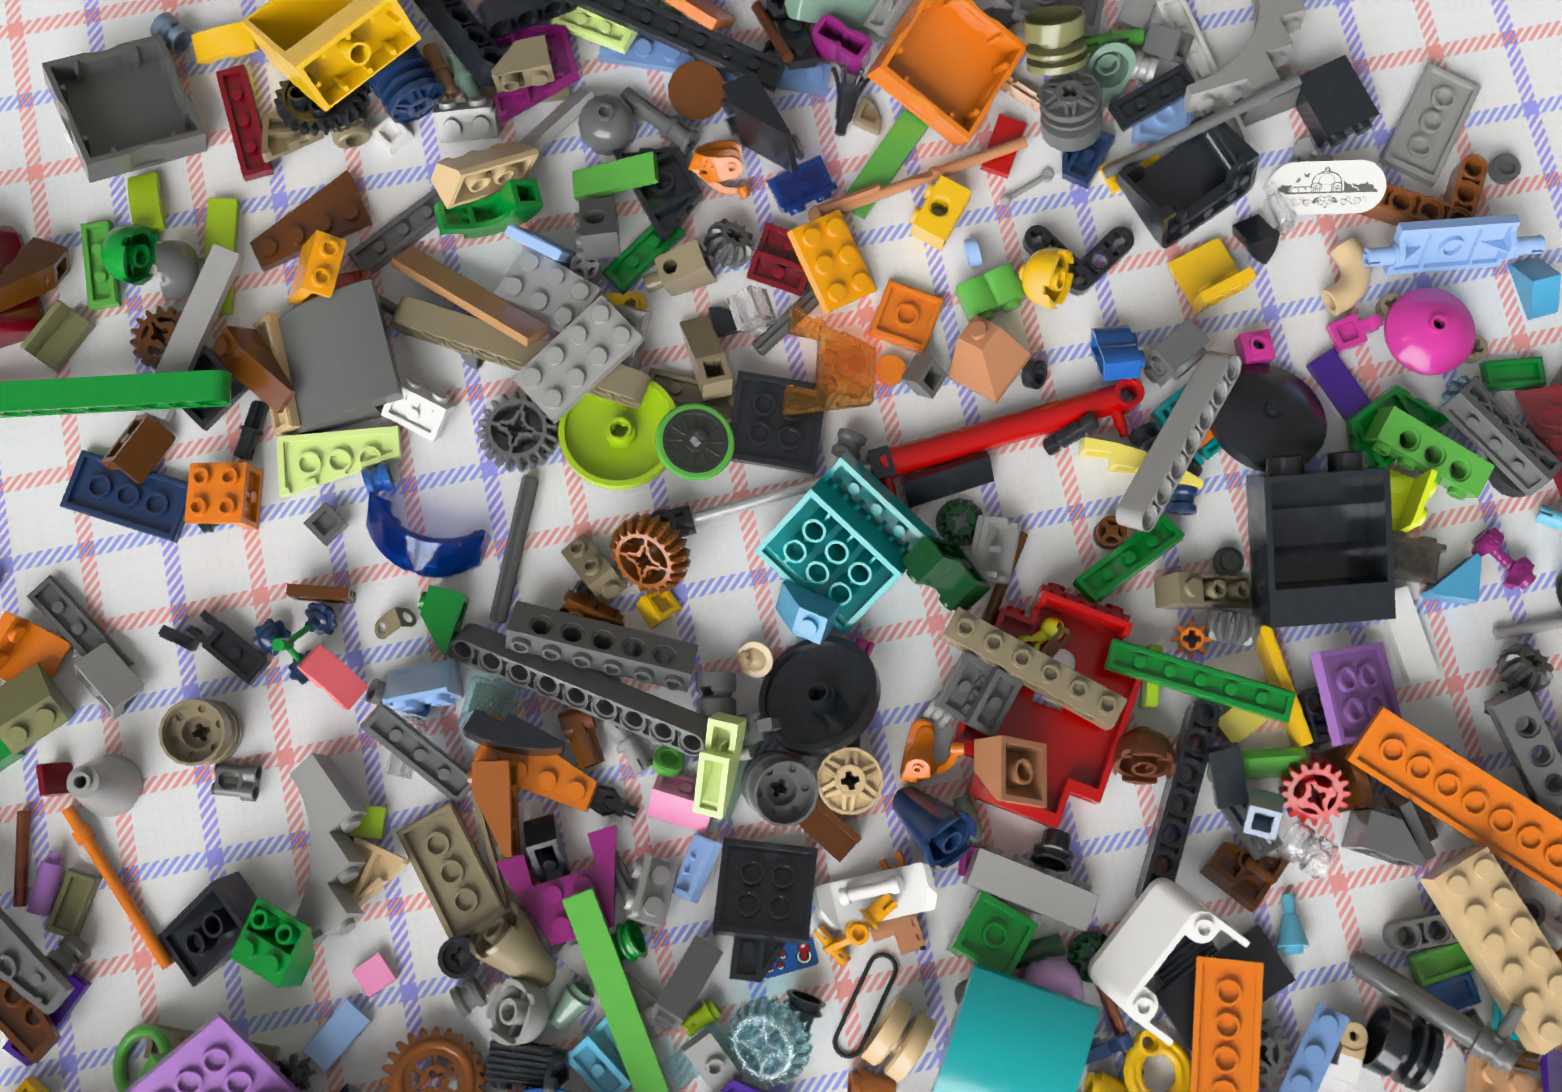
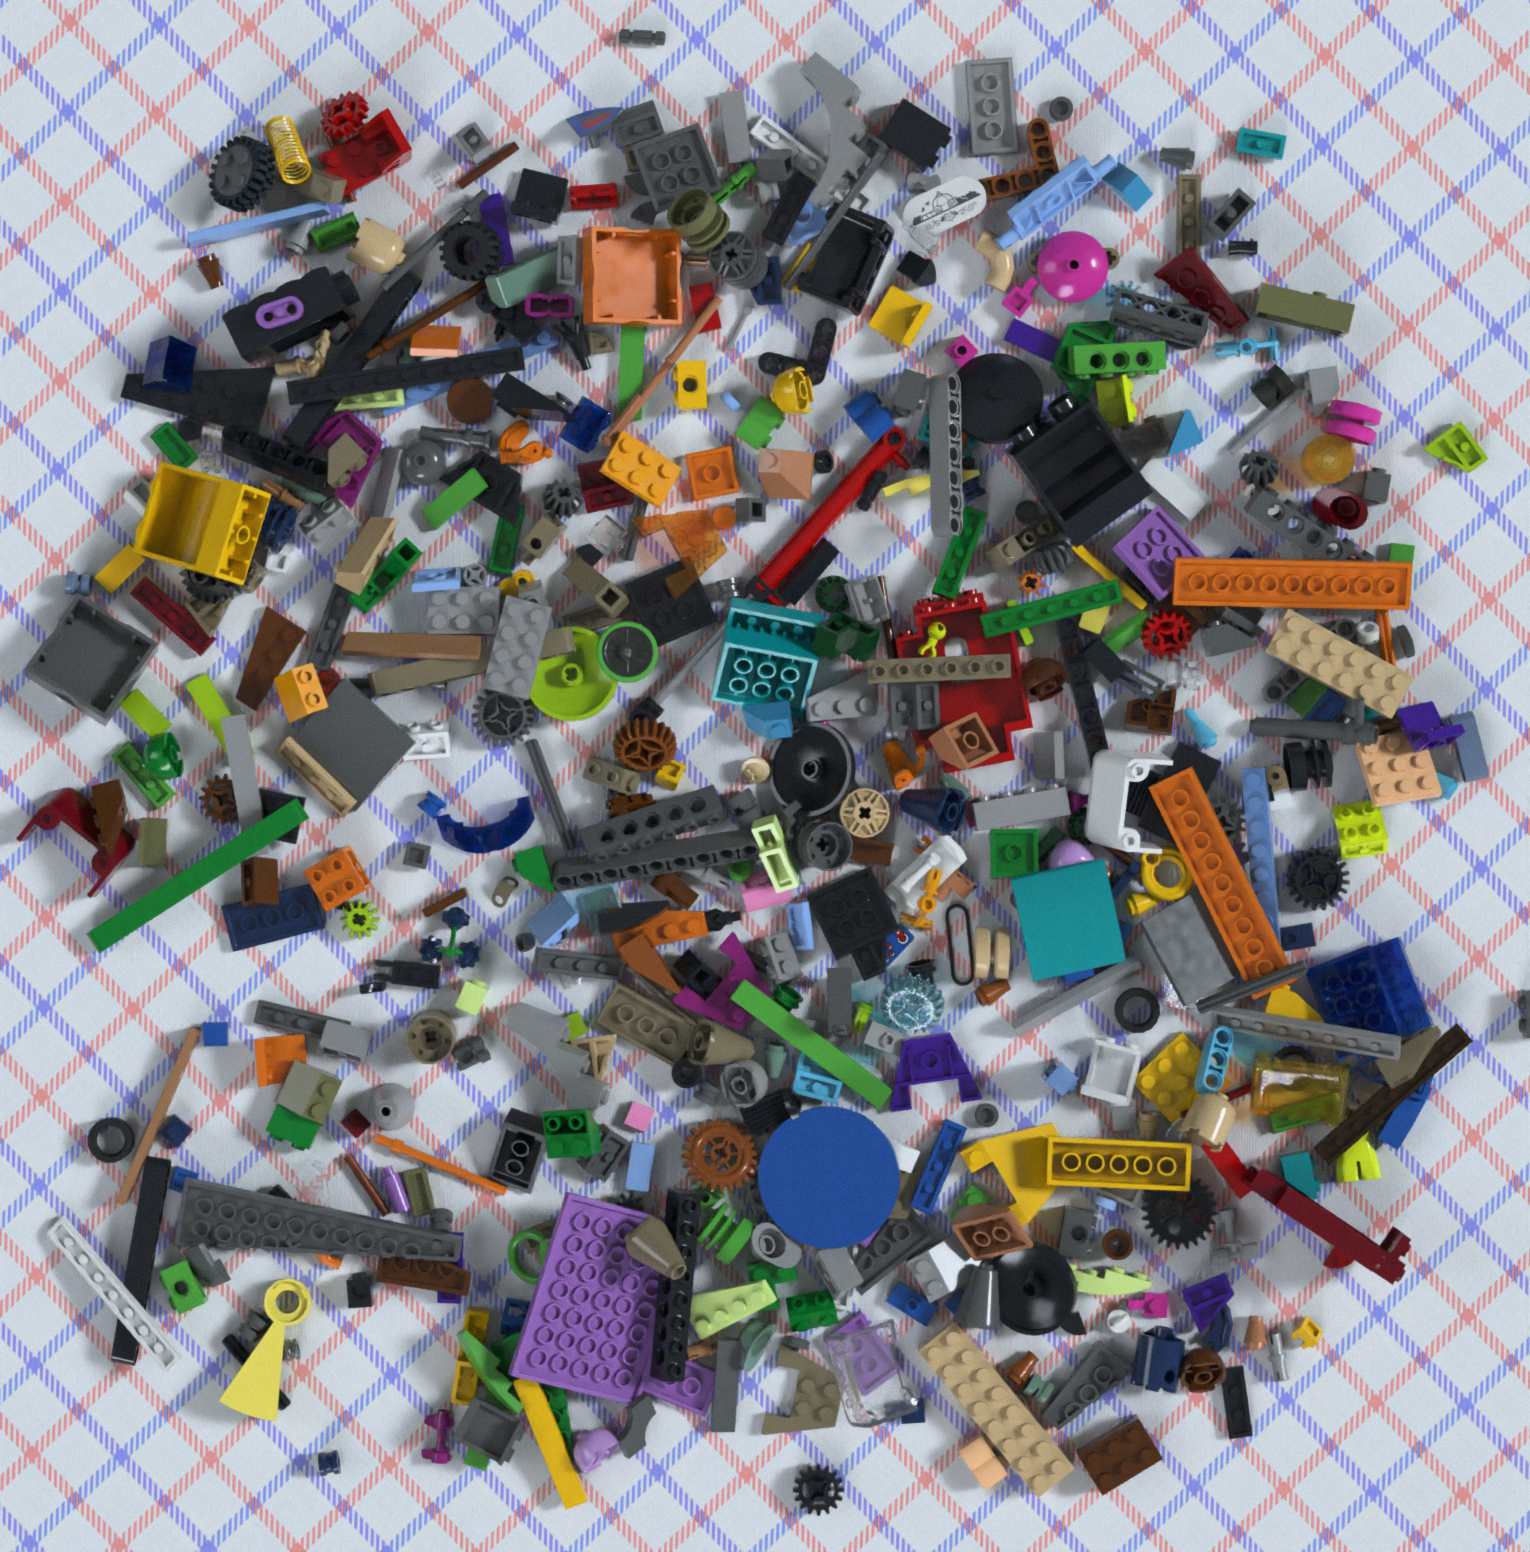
camera: 35 degrees left, 10 degrees up
dark grey cylinder [155,240,205,301] -> none
reddish brown slope [213,325,296,413] -> none
black axle [233,400,269,461] -> none
yellowish green wing [276,426,402,498] -> none
coral slope [297,643,369,710] -> none
dark grey brick [574,197,621,260] -> none
copper bar [751,1,794,63] -> none
black piece [1031,828,1074,872] -> none
dark tan piece [1041,628,1071,658] -> none
sand green piece [1084,42,1136,109] -> none
reddish brown wheel [1092,516,1127,550] -> none
sand blue brick [1243,787,1284,840] -> none
magenta piece [1471,527,1537,590] -> none
green tile [1479,356,1547,392] -> none
none -> lime gear [340,899,381,939]
none -> yellowish green brick [455,978,489,1016]
none -> dark grey bracket [577,1123,632,1182]
none -> light grey wing [805,670,877,722]
none -> light grey panel [1034,731,1065,779]
none -> magenta rock [1067,790,1089,812]

